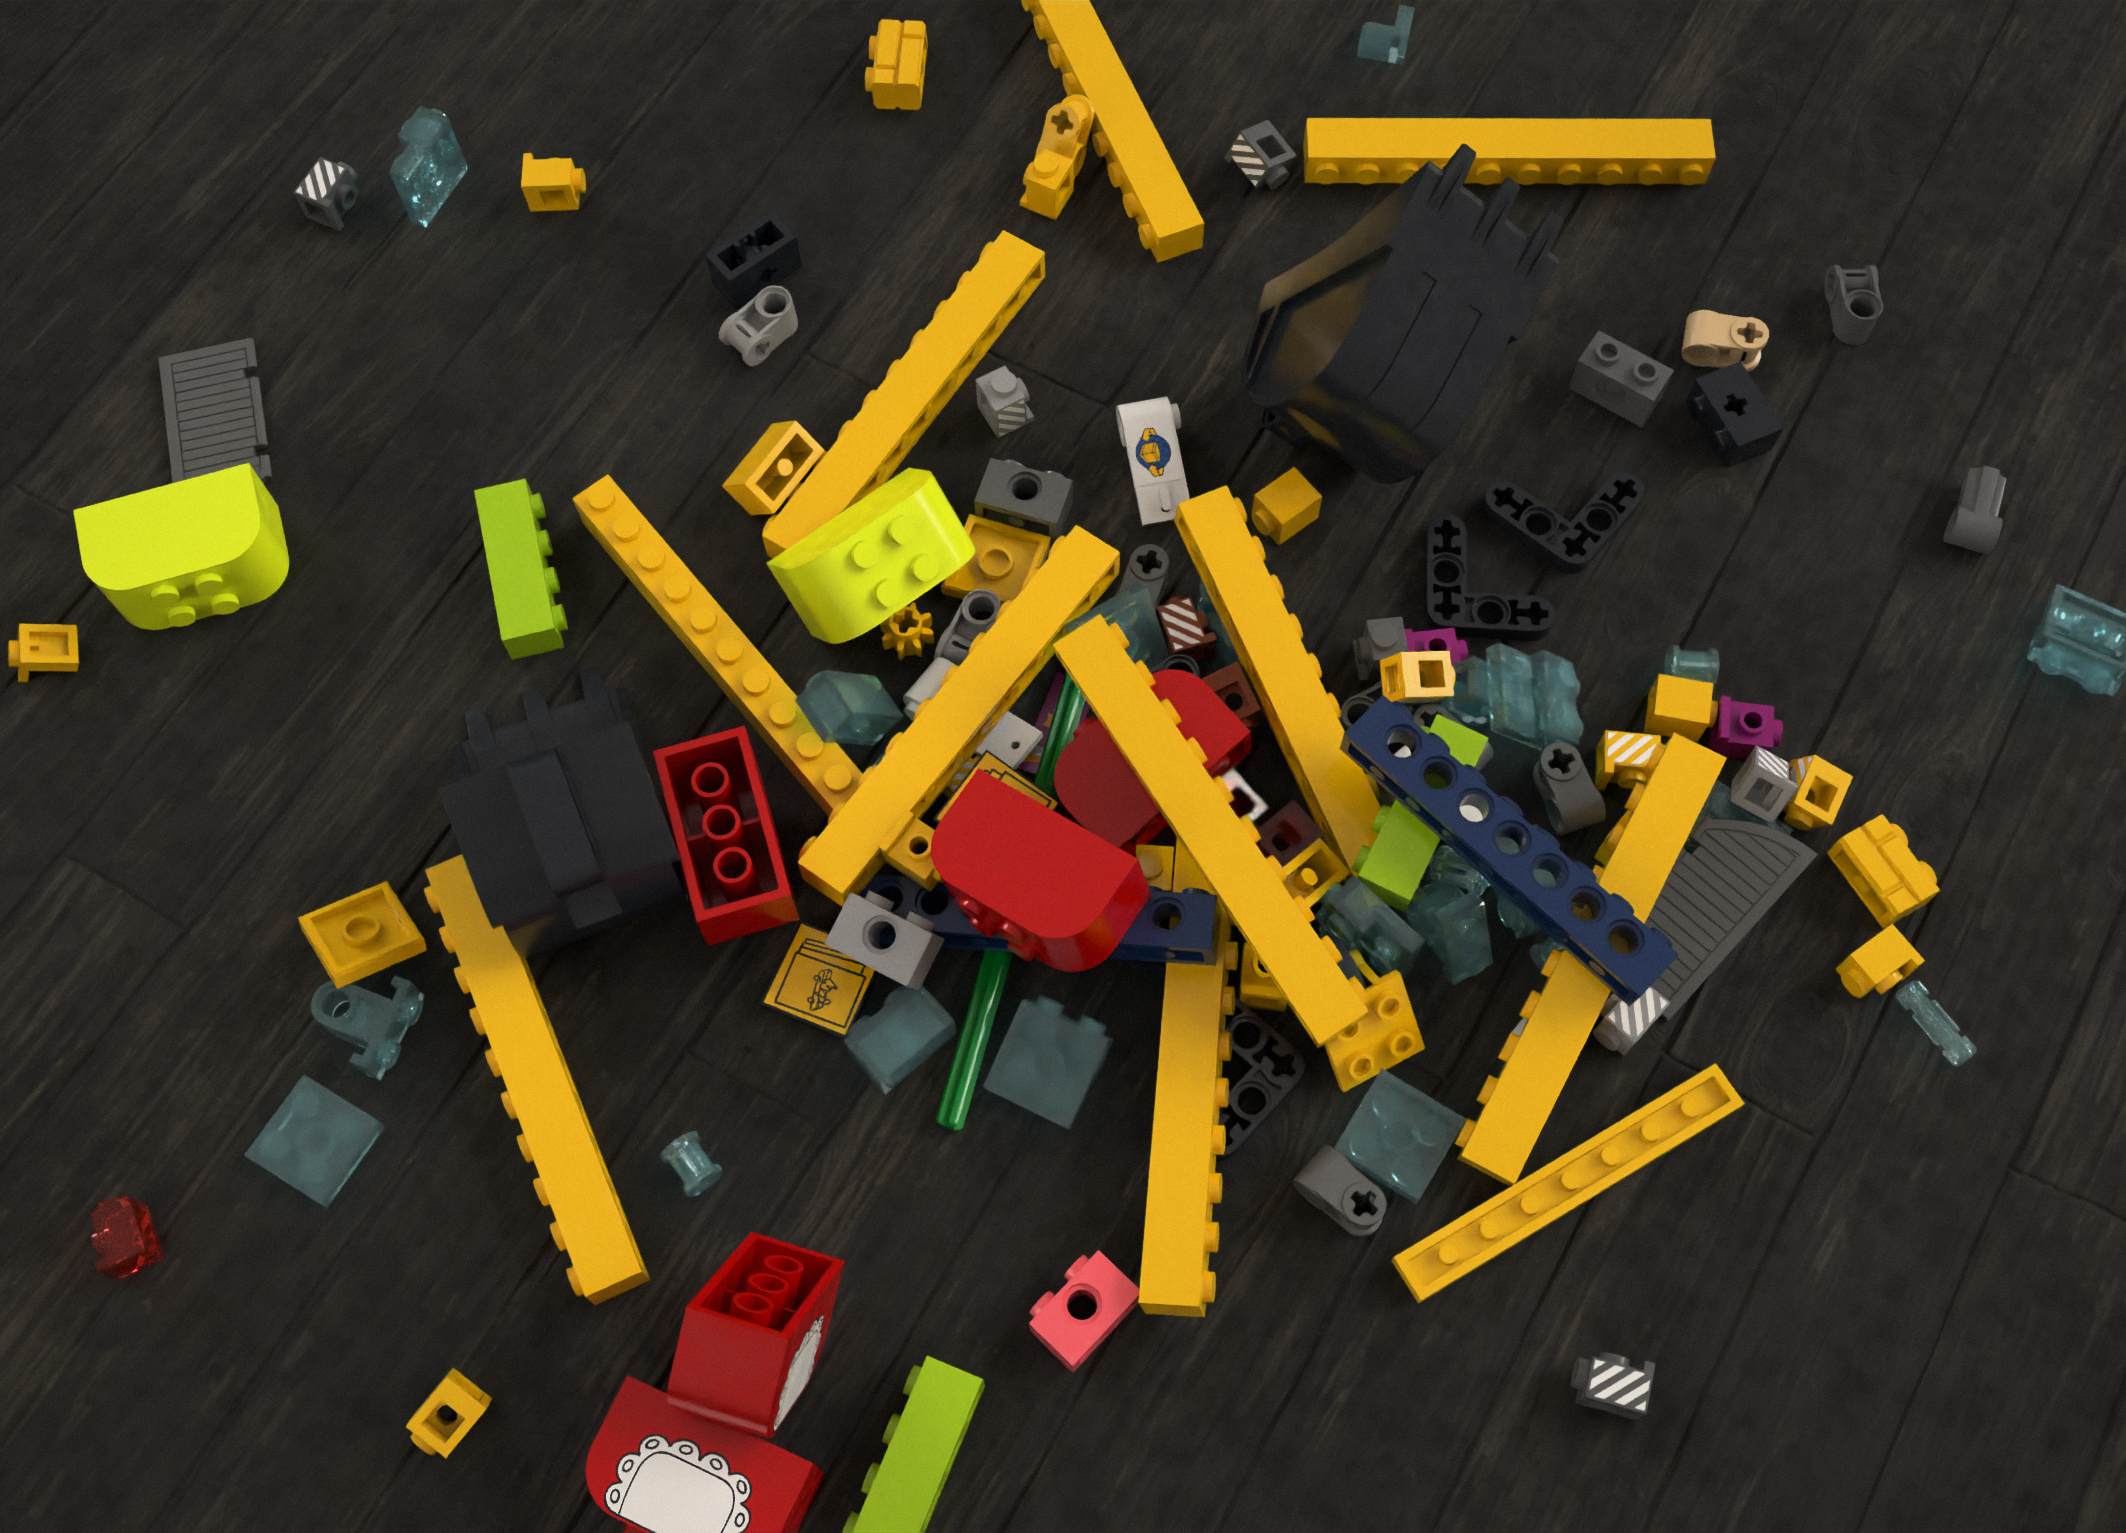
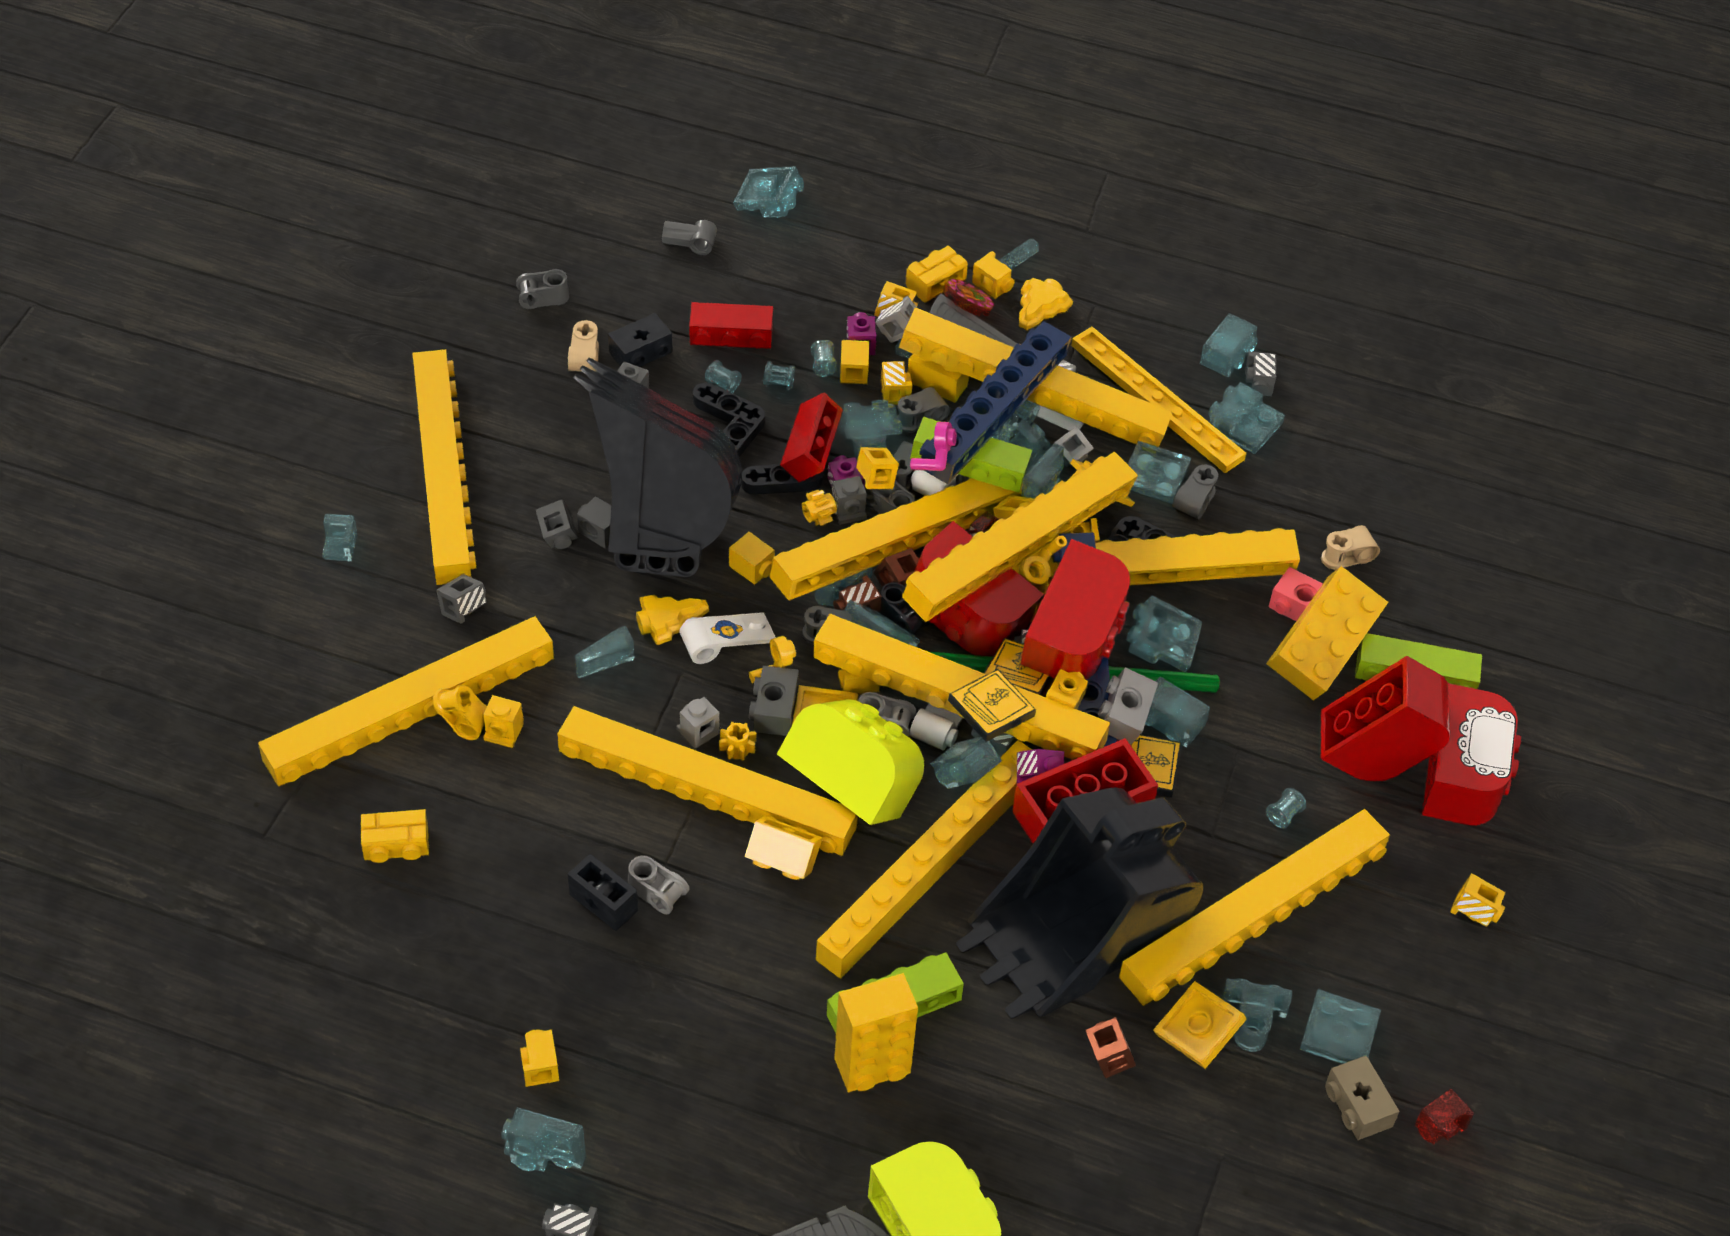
camera: 105 degrees left, 15 degrees down
none -> clear light blue slope [575,626,635,678]
none -> yellow rock [636,595,709,645]
none -> red brick [689,302,773,349]
none -> clear light blue bush [705,360,741,393]
none -> yellow gear [719,722,756,761]
none -> yellow plate [749,636,796,683]
none -> clear light blue bush [763,361,795,390]
none -> red brick [780,392,843,482]
none -> yellow gear [802,490,837,526]
none -> yellow brick [835,973,918,1093]
none -> dark pink plate [910,422,957,471]
none -> clear red tile [943,279,995,316]
none -> yellow tile [948,669,1036,742]
none -> magenta brick [1017,749,1064,783]
none -> yellow rock [1019,278,1073,330]
none -> yellow plate [1019,536,1067,587]
none -> light grey brick [1053,426,1094,467]
none -> copper brick [1085,1017,1136,1078]
none -> clear light blue brick [1200,313,1258,377]
none -> clear light blue plate [1208,382,1285,454]
none -> yellow brick [1266,566,1388,700]
none -> tan piece [1321,525,1380,570]
none -> dark tan brick [1325,1055,1400,1140]

